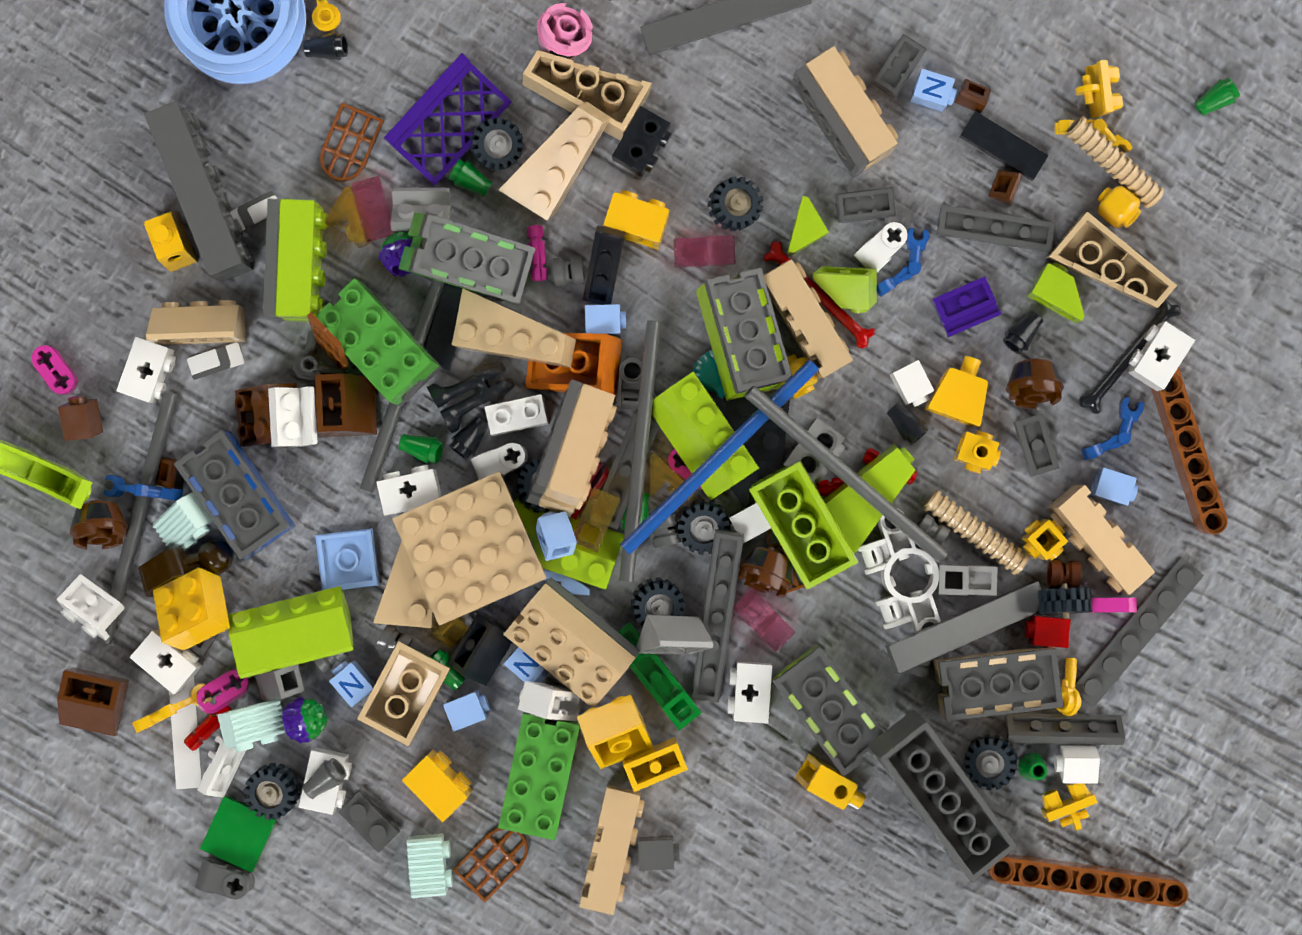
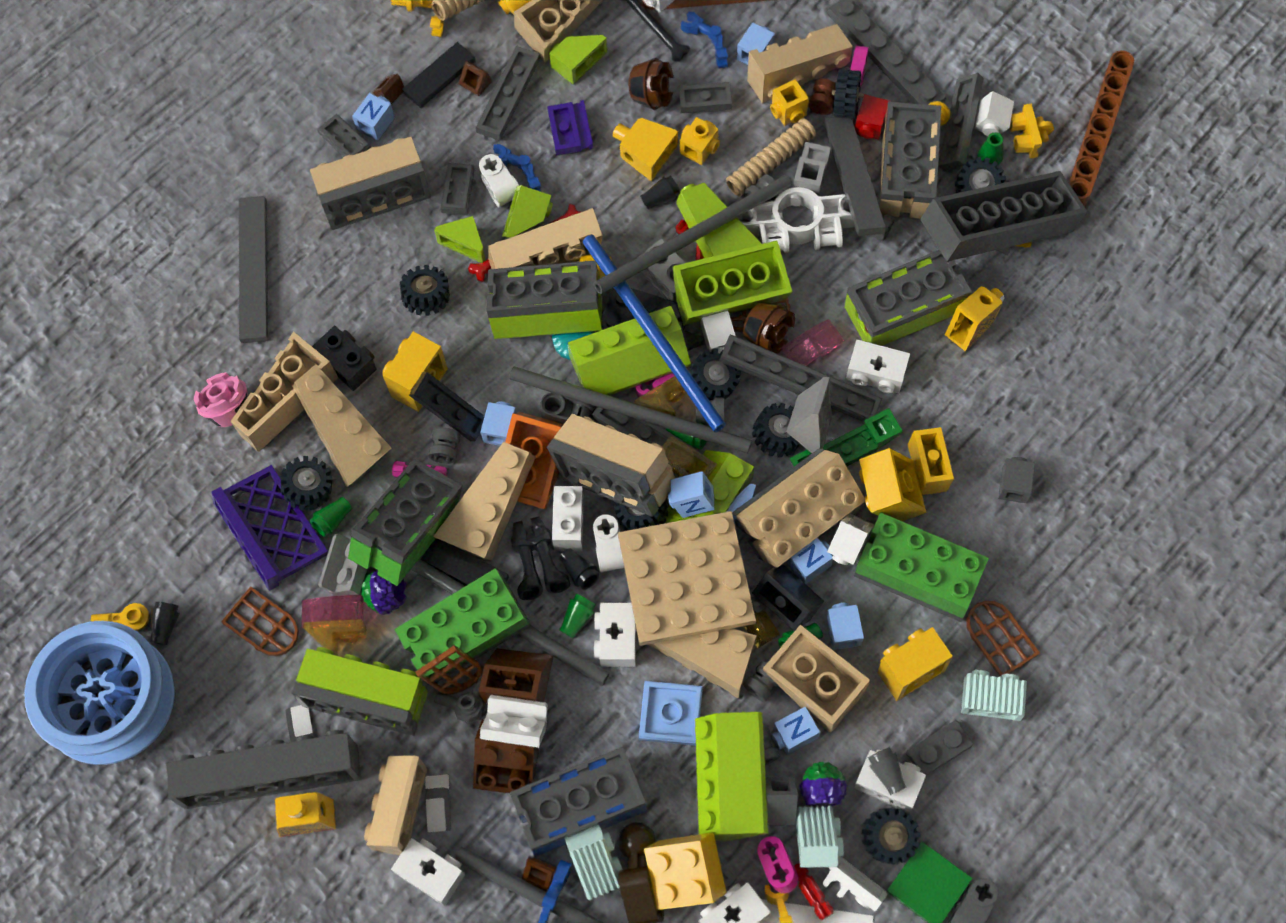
camera: 70 degrees left, 20 degrees down
tan wedge [579,784,645,915] -> none
clear pink slope [673,235,736,268] -> none
white brick [890,360,934,407] -> none
black cone [1003,311,1044,354] -> none

